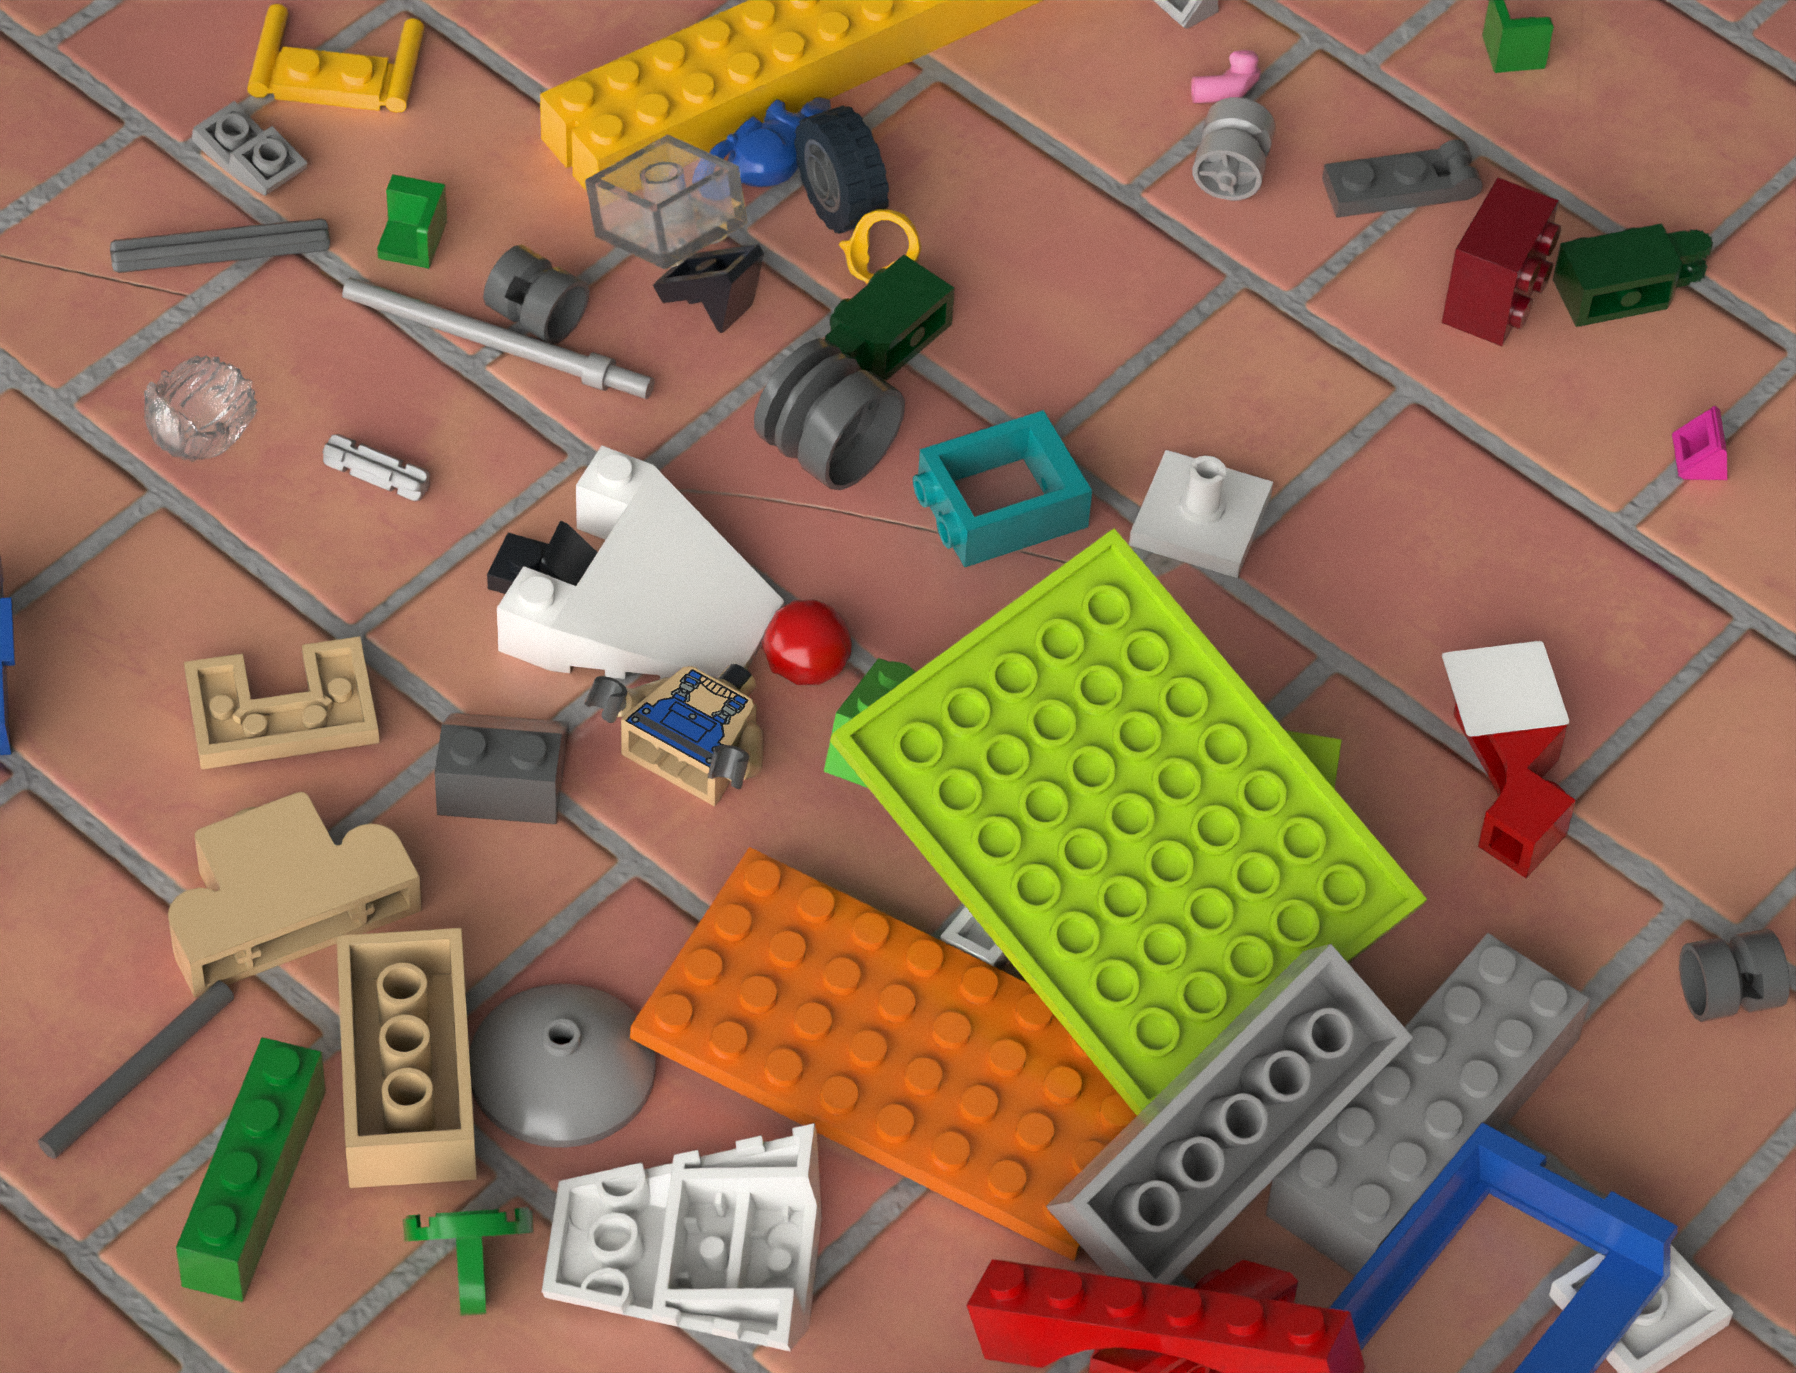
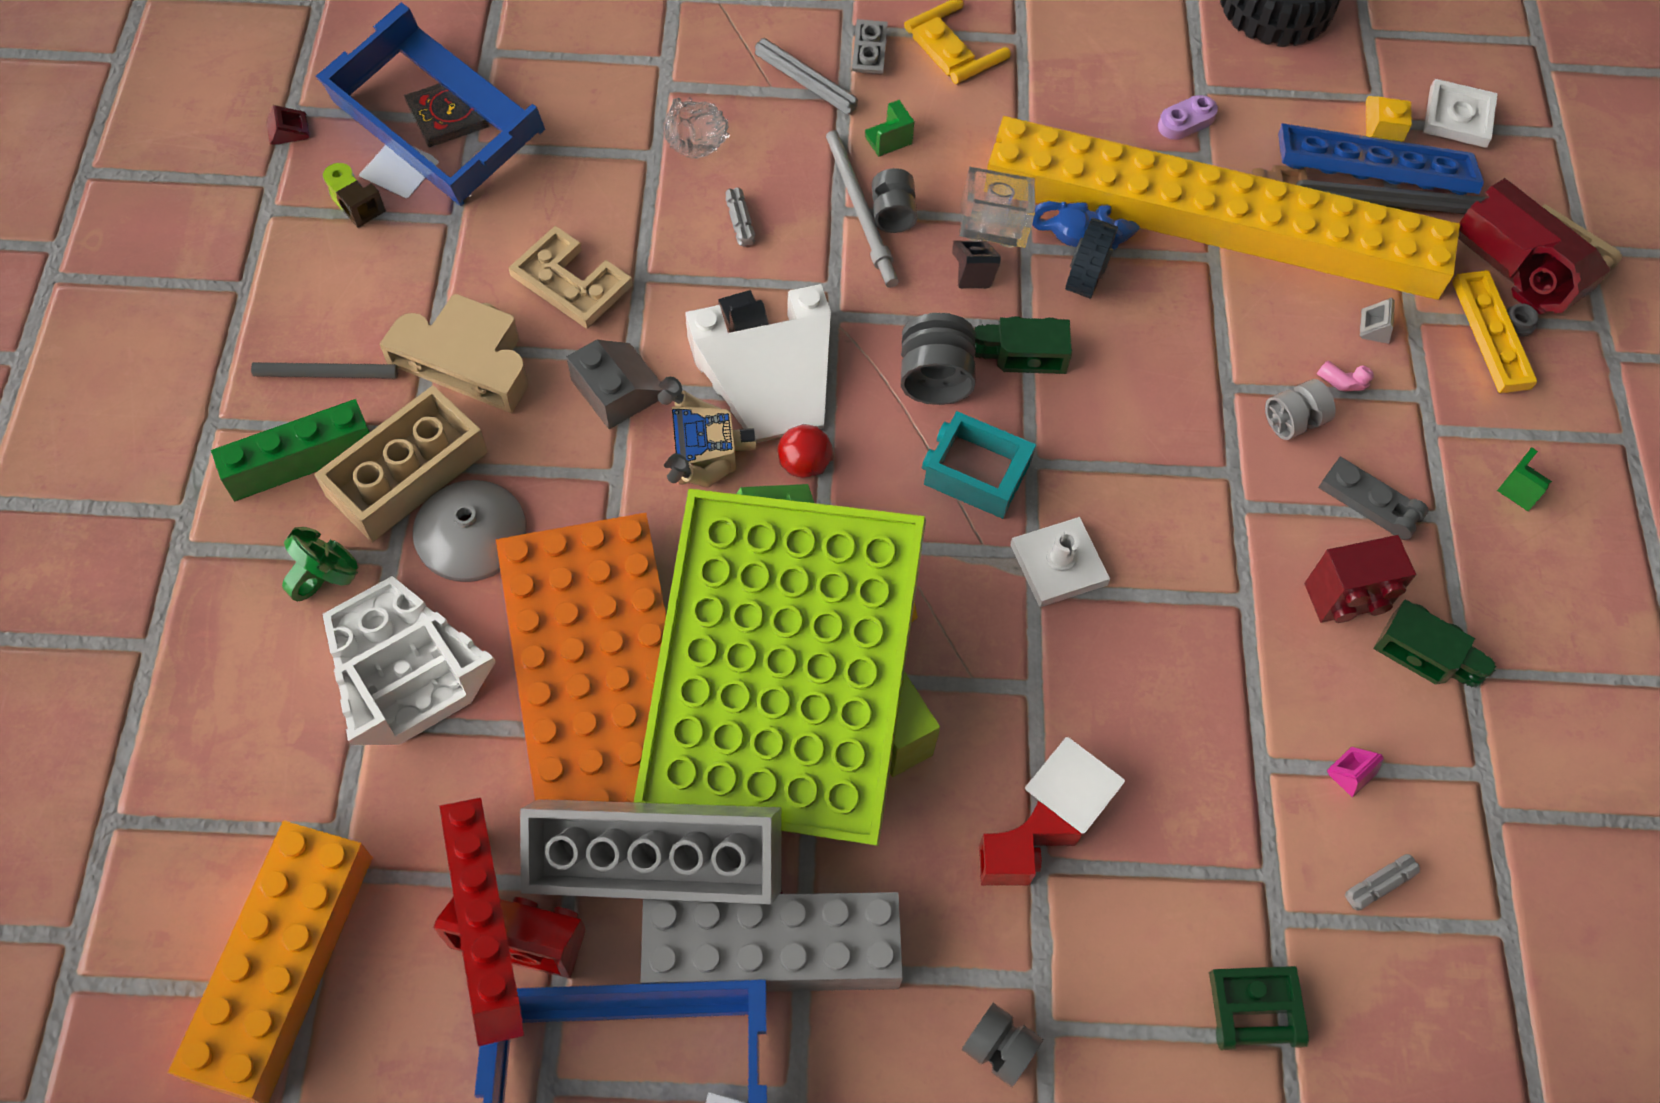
camera: 50 degrees right, 10 degrees up
yellow piece [838,209,922,284] -> none

